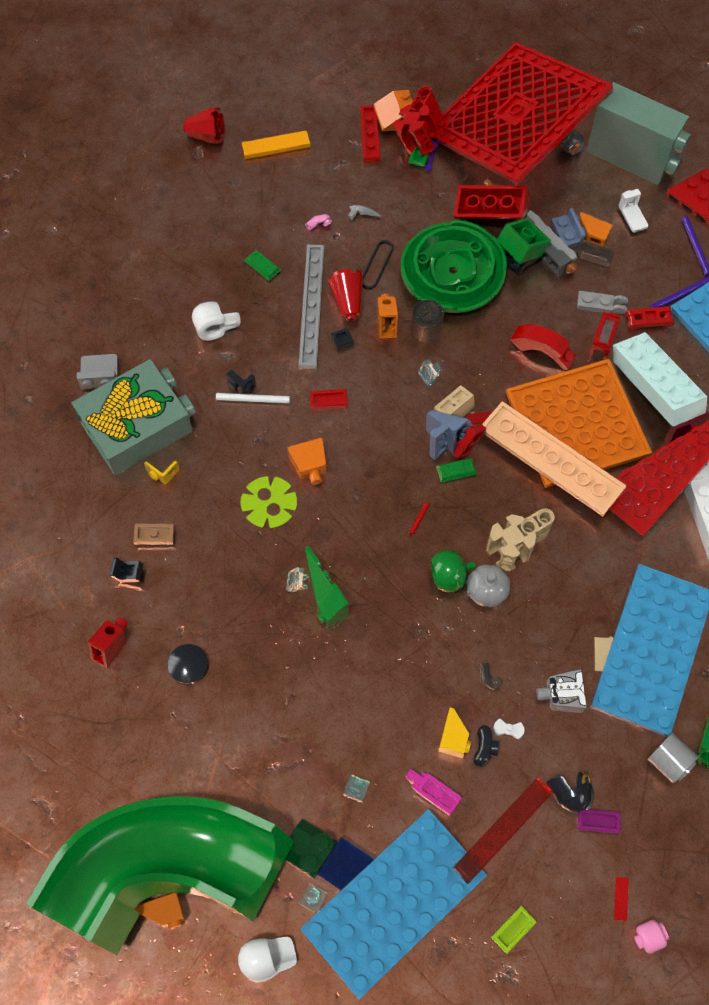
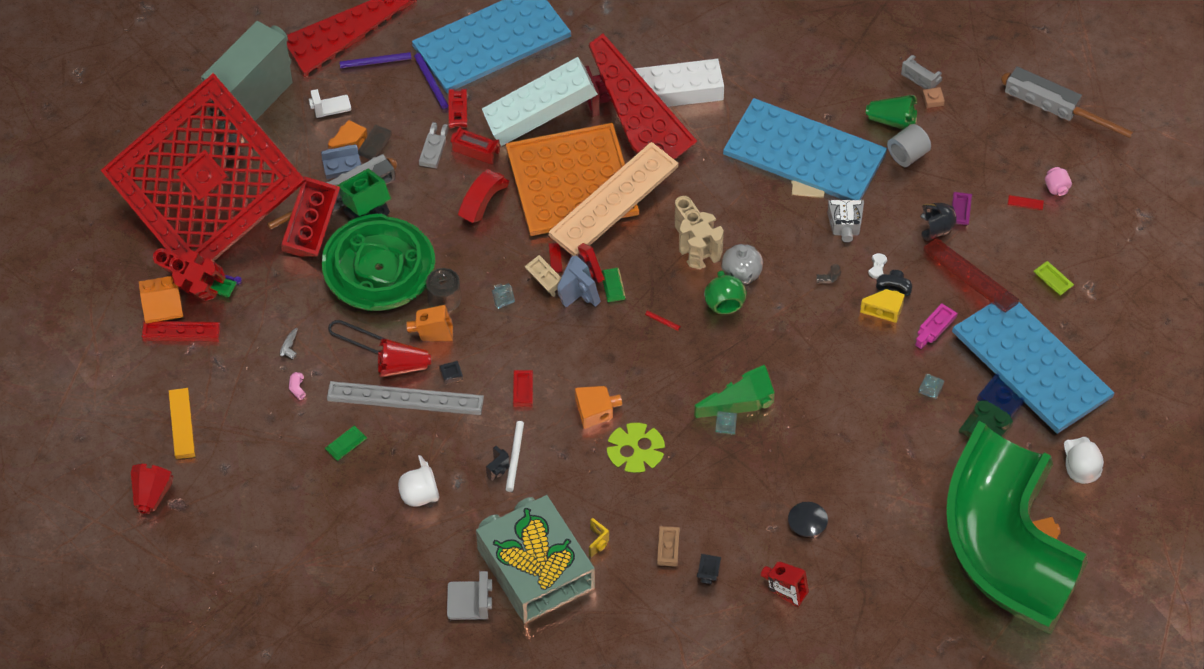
camera: 85 degrees left, 10 degrees down
clear light blue tile [298,883,328,914] -> none

